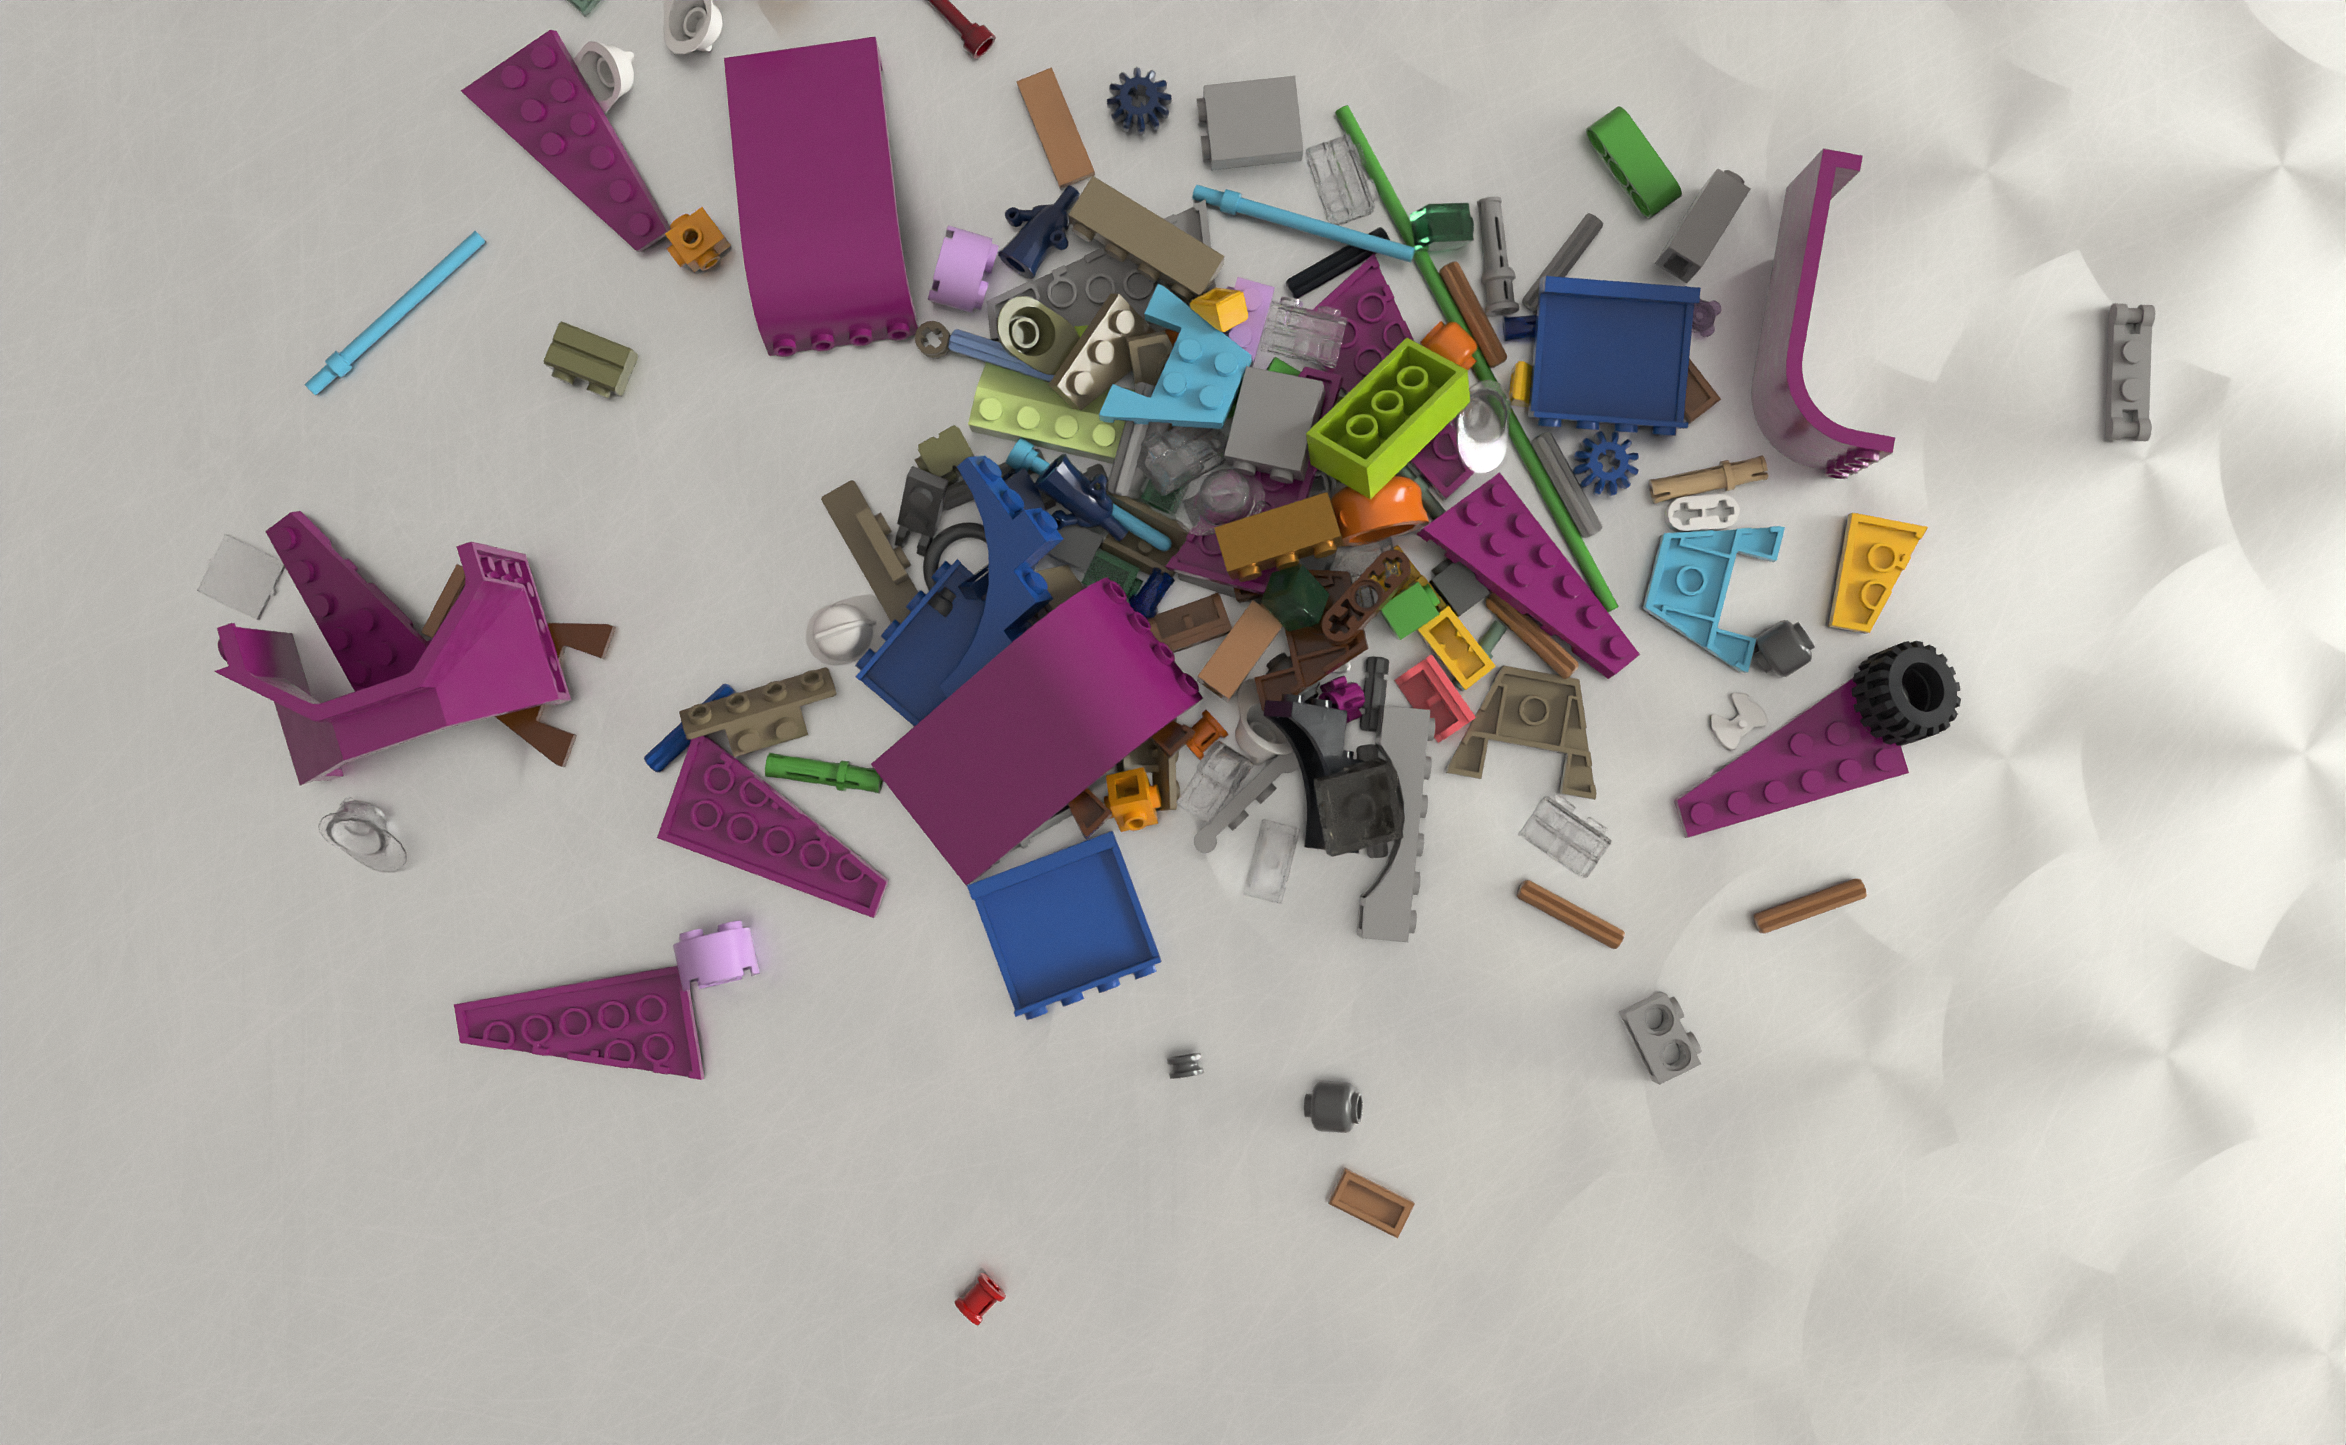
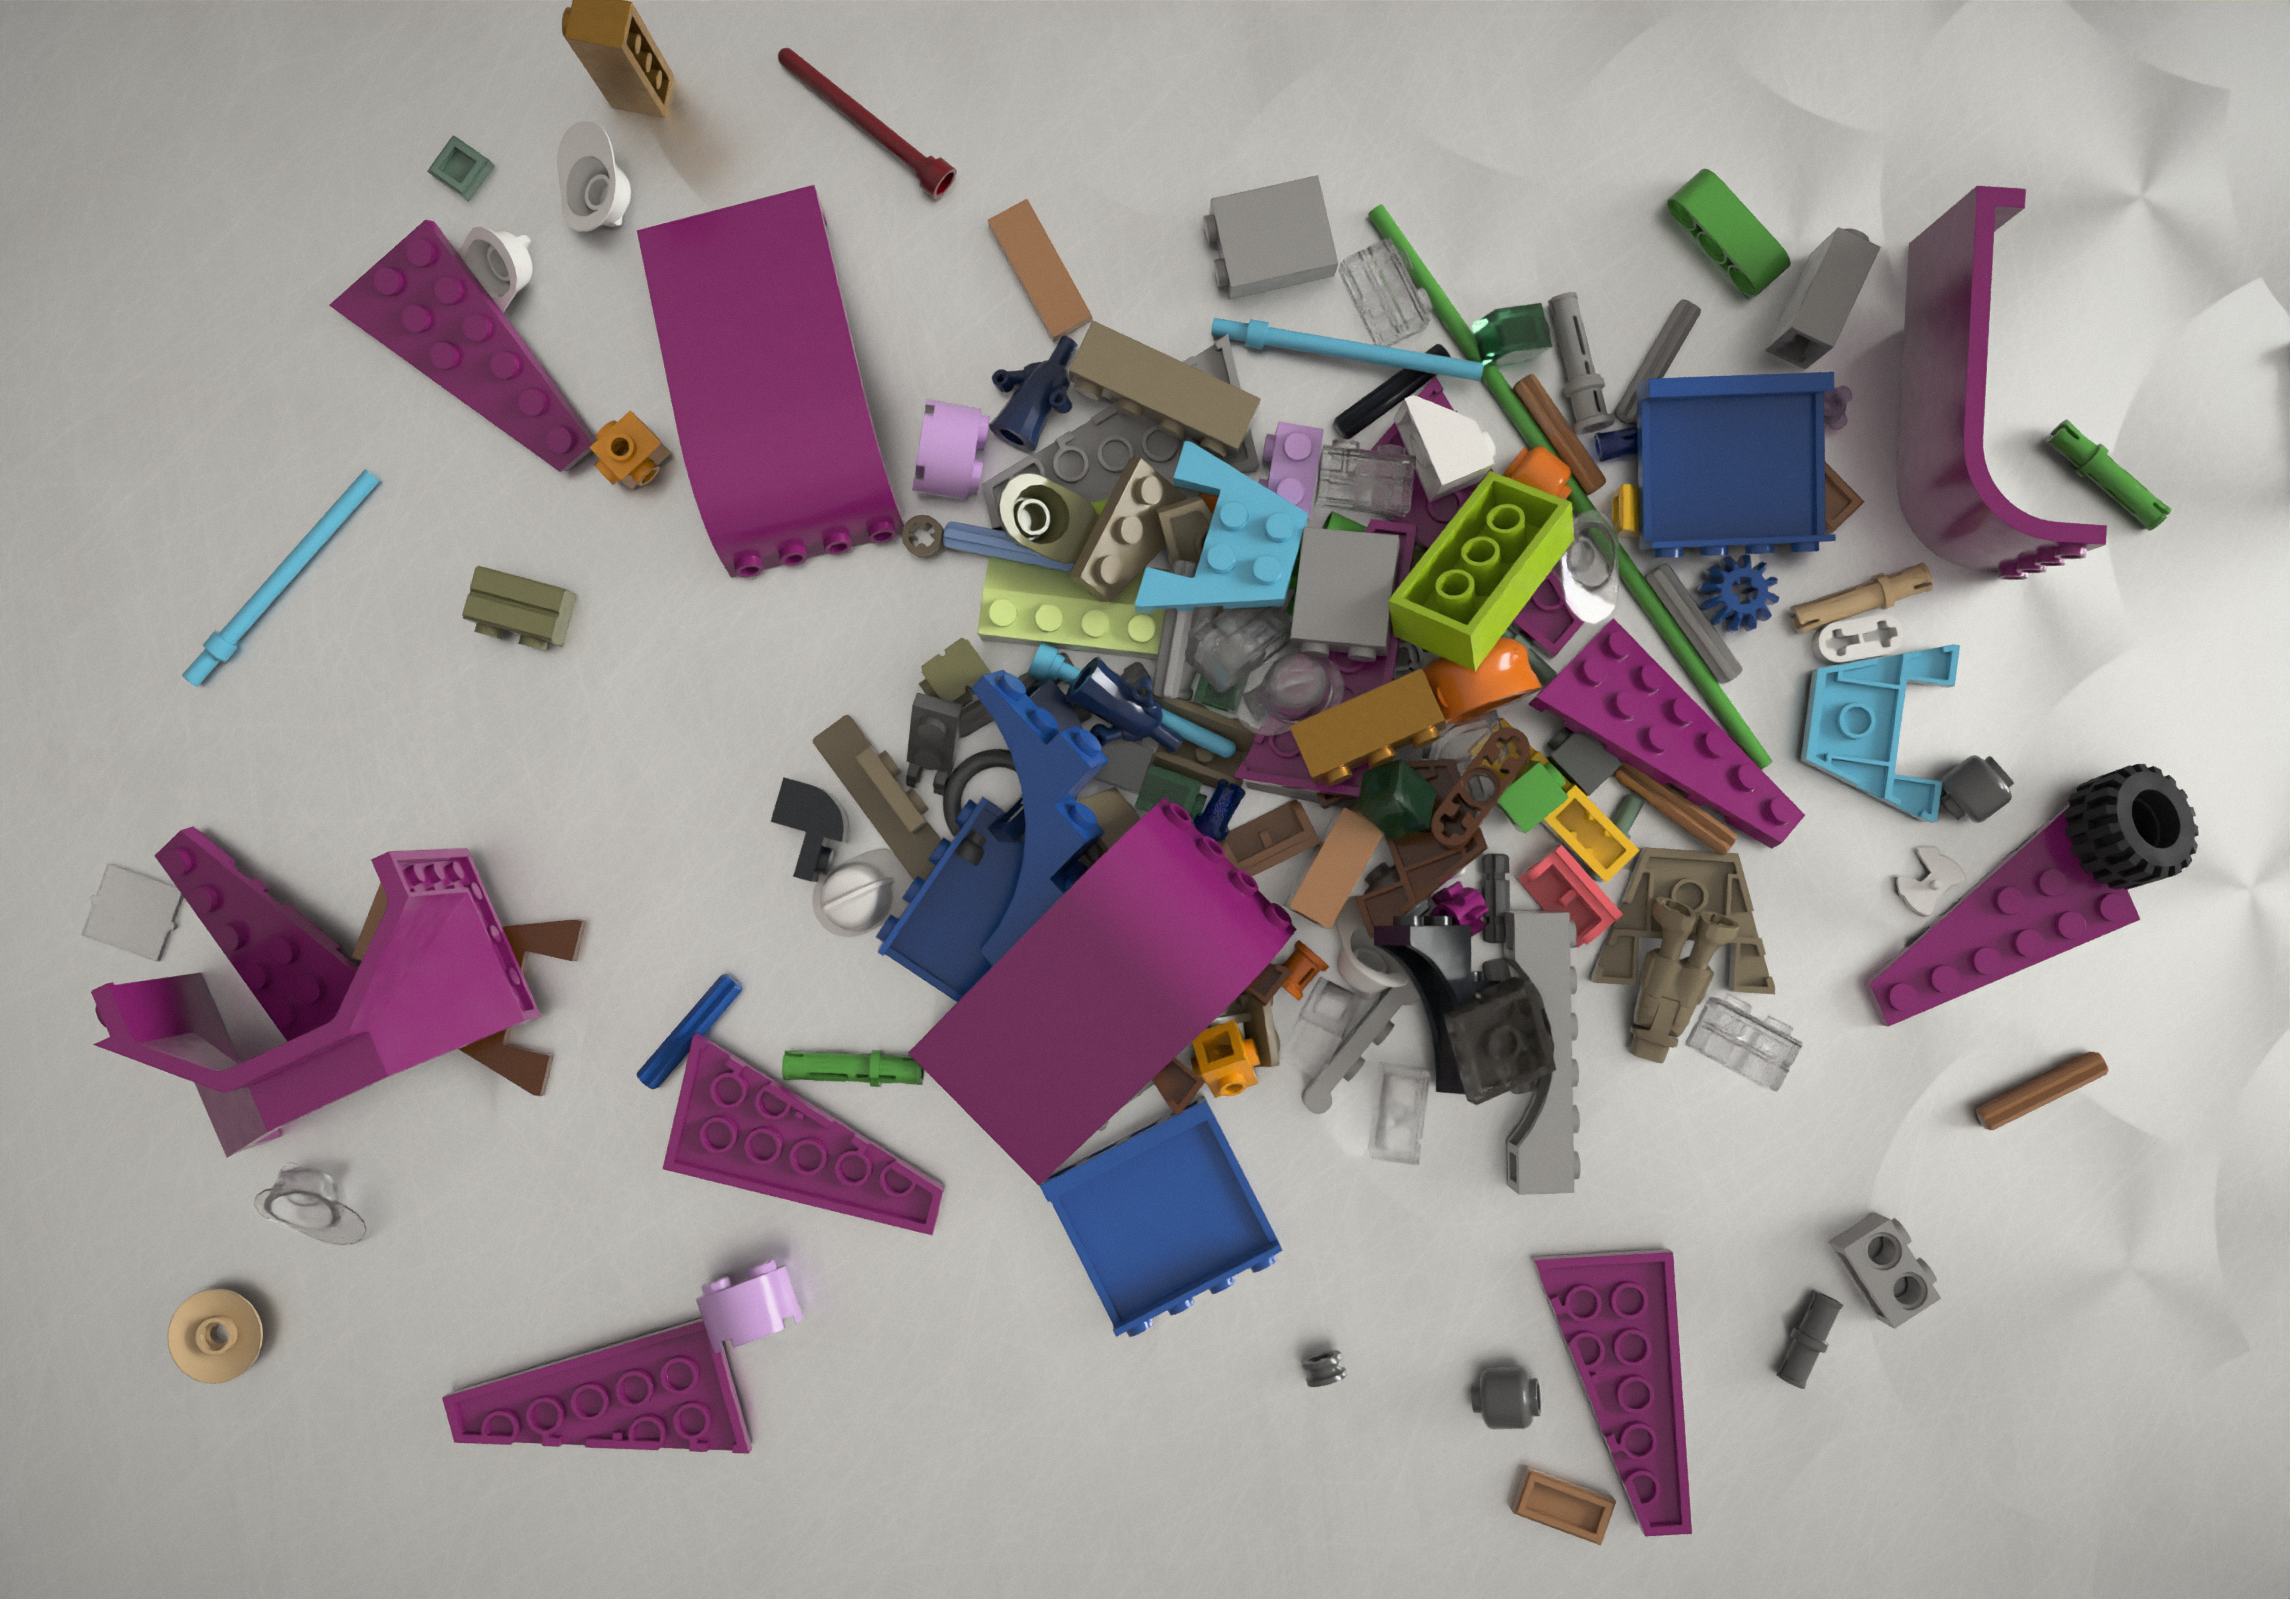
camera: 10 degrees left, 0 degrees up
dark tan bracket [679,667,837,757] -> none
dark blue gear [1107,67,1172,135] -> none
yellow slope [1189,288,1248,332] -> none
medium nougat axle [1517,880,1625,949] -> none
yellow wing [1828,513,1928,634] -> none
none -> tan dish [168,1289,263,1384]
none -> black brick [770,777,850,882]
none -> white slope [1394,395,1496,503]
none -> magenta wing [1531,1249,1692,1537]
none -> dark tan piece [1629,897,1739,1063]
none -> dark grey pin [1776,1291,1843,1389]
none -> bright green pin [2045,419,2171,531]

